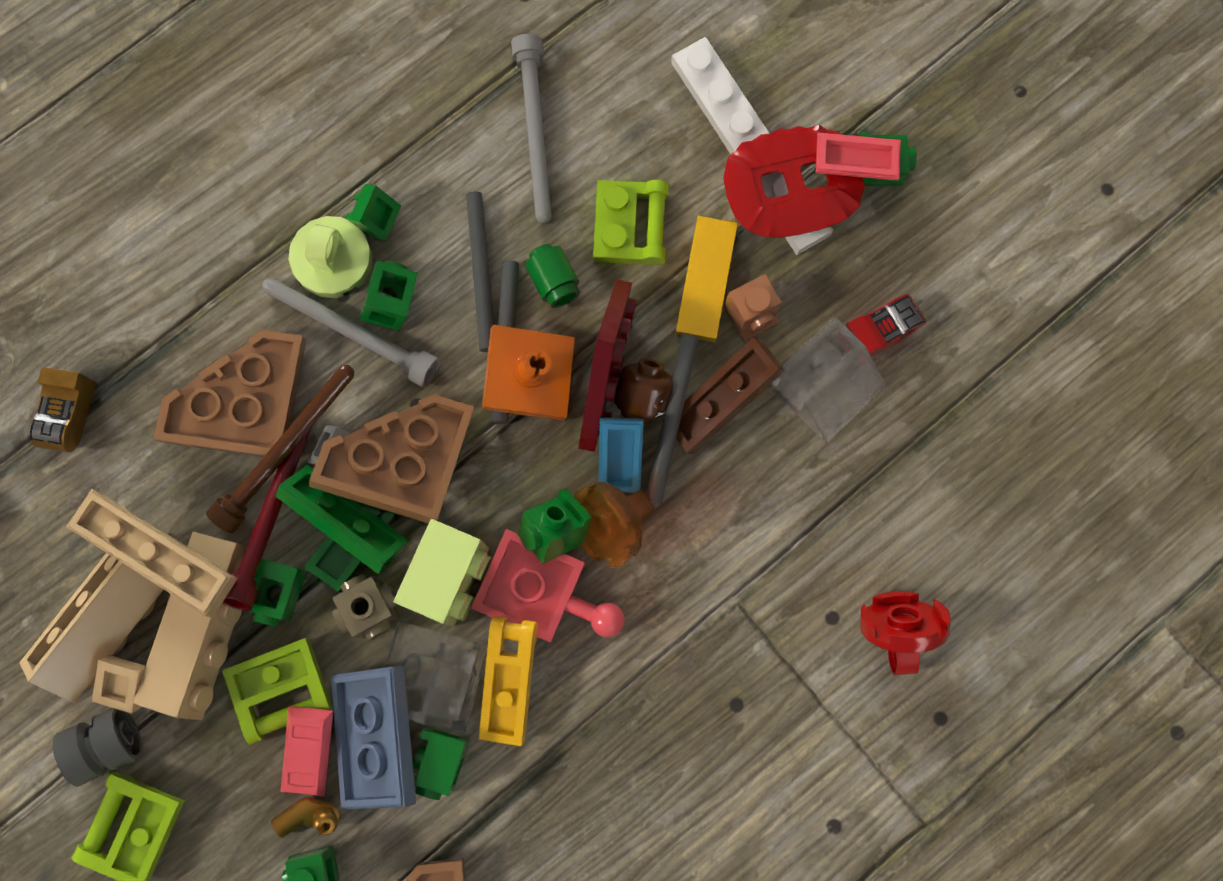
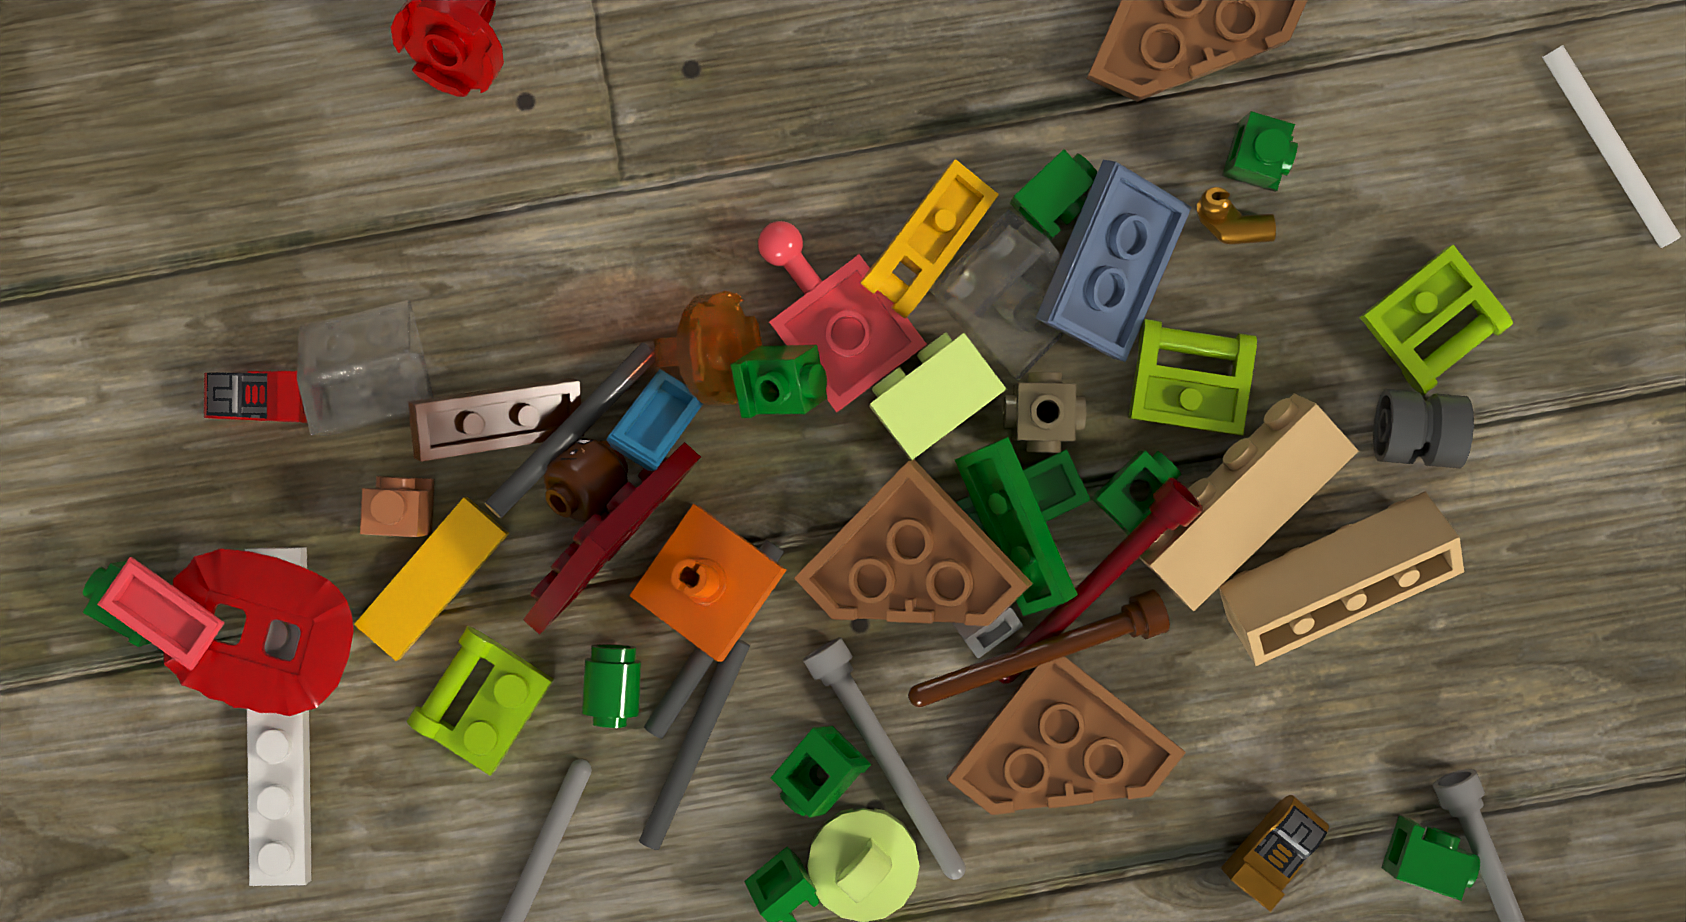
camera: 155 degrees left, 10 degrees up
tan tile [66,489,238,618] -> none
tan tile [92,655,145,714] -> none
coral tile [280,706,333,797] -> none

